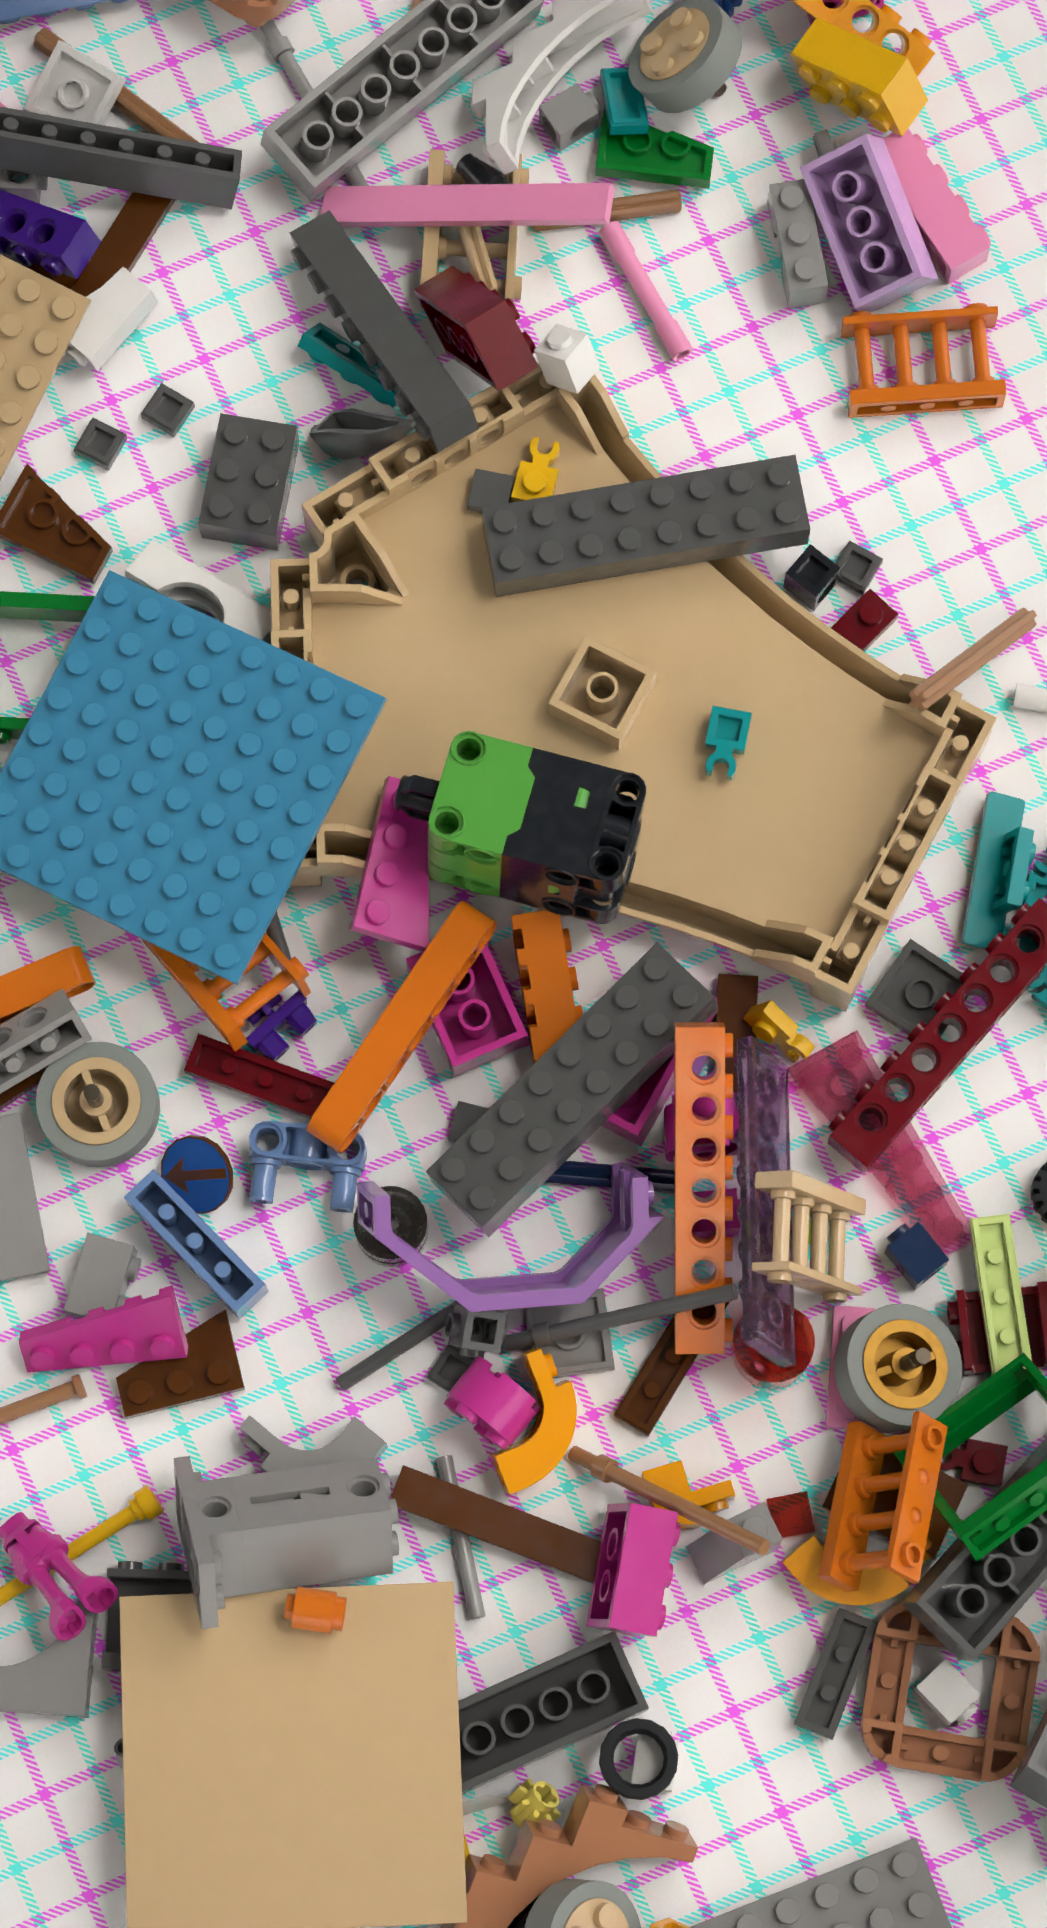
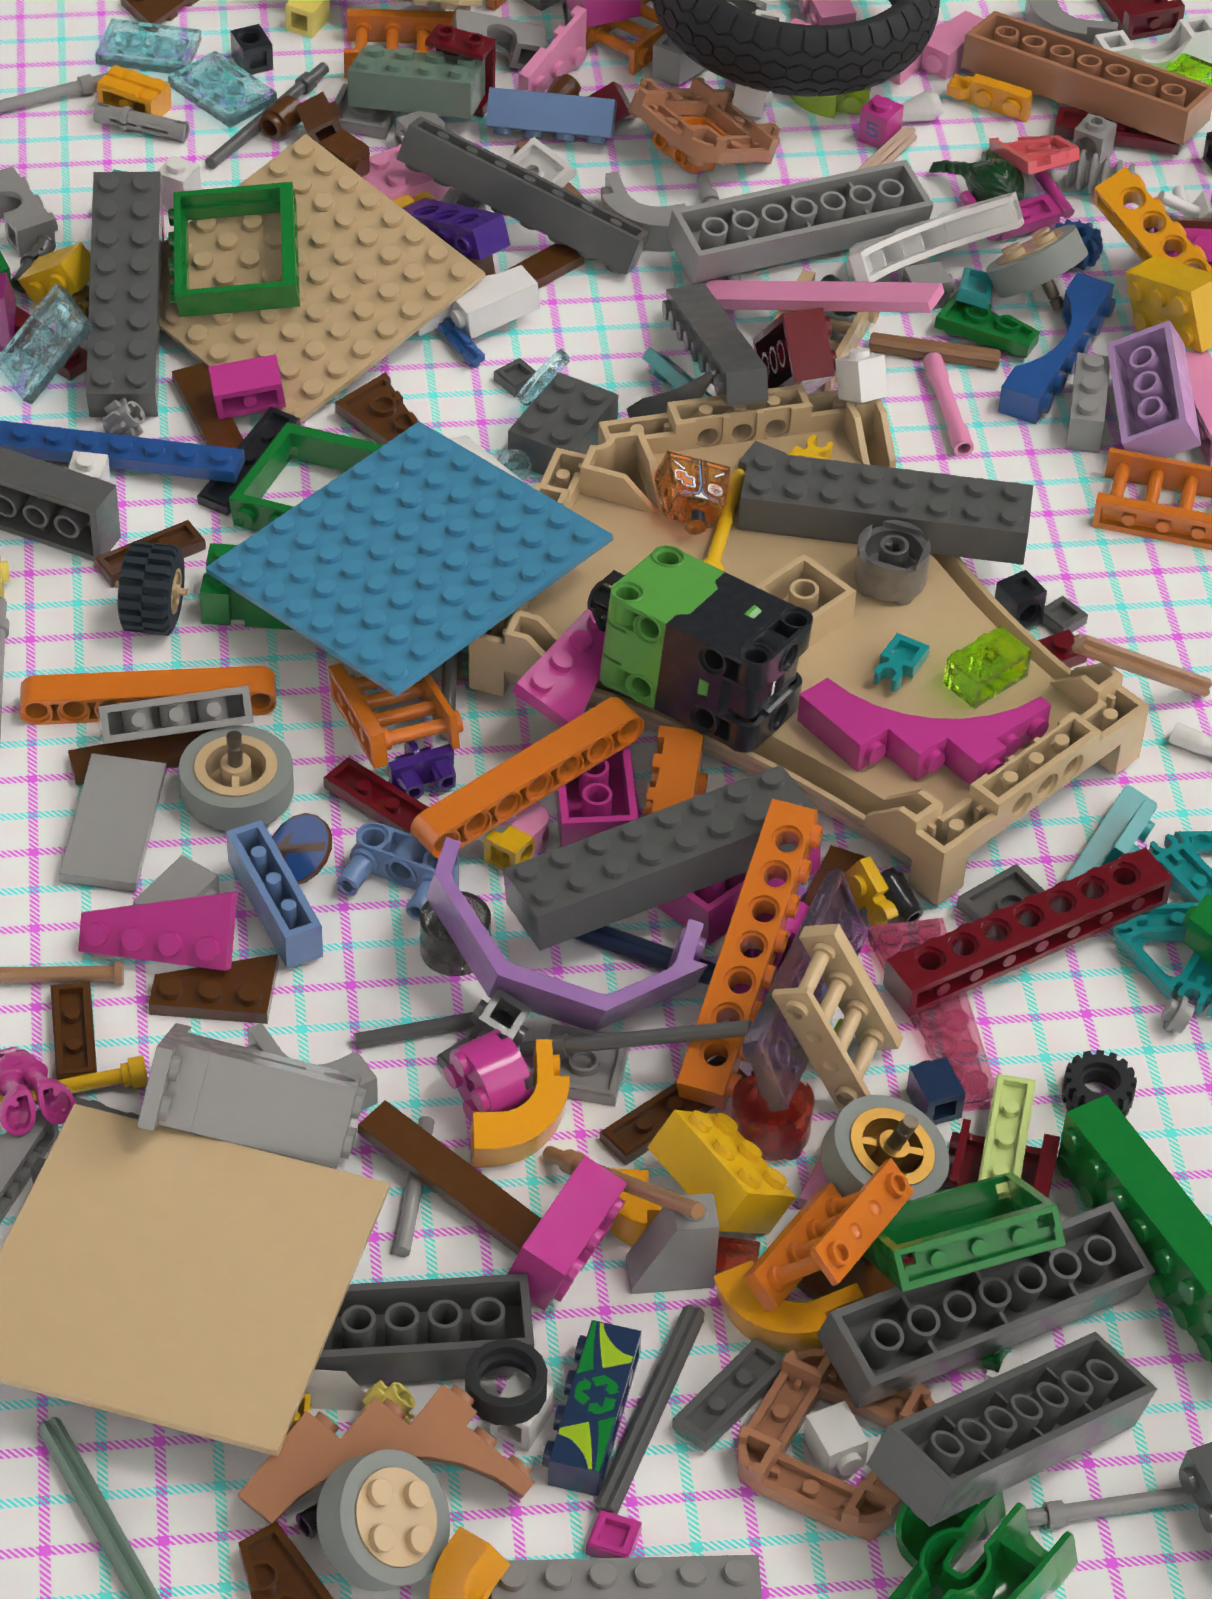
camera: 15 degrees right, 30 degrees down
dark grey tile [74,417,128,471] -> none
orange brick [284,1586,347,1634] -> none
none -> reddish brown tile [50,982,97,1080]
none -> blue axle [438,317,485,368]
none -> yellow leg [484,805,549,871]
none -> clear light blue tile [497,449,532,481]
none -> clear light blue tile [516,348,570,406]
none -> dark blue brick [542,1320,642,1496]
none -> dark pink tile [586,1509,642,1558]
none -> dark grey axle [595,1304,705,1514]
none -> light grey arch [600,171,686,252]
none -> yellow brick [647,1110,797,1234]
none -> clear orange torso [654,451,730,535]
none -> yellow piece [702,469,745,572]
none -> dark pink arch [797,678,1051,785]
none -> flat silver brick [854,520,931,605]
none -> black cone [880,868,923,926]
none -> clear neon green brick [944,626,1032,709]
none -> blue arch [998,272,1116,425]

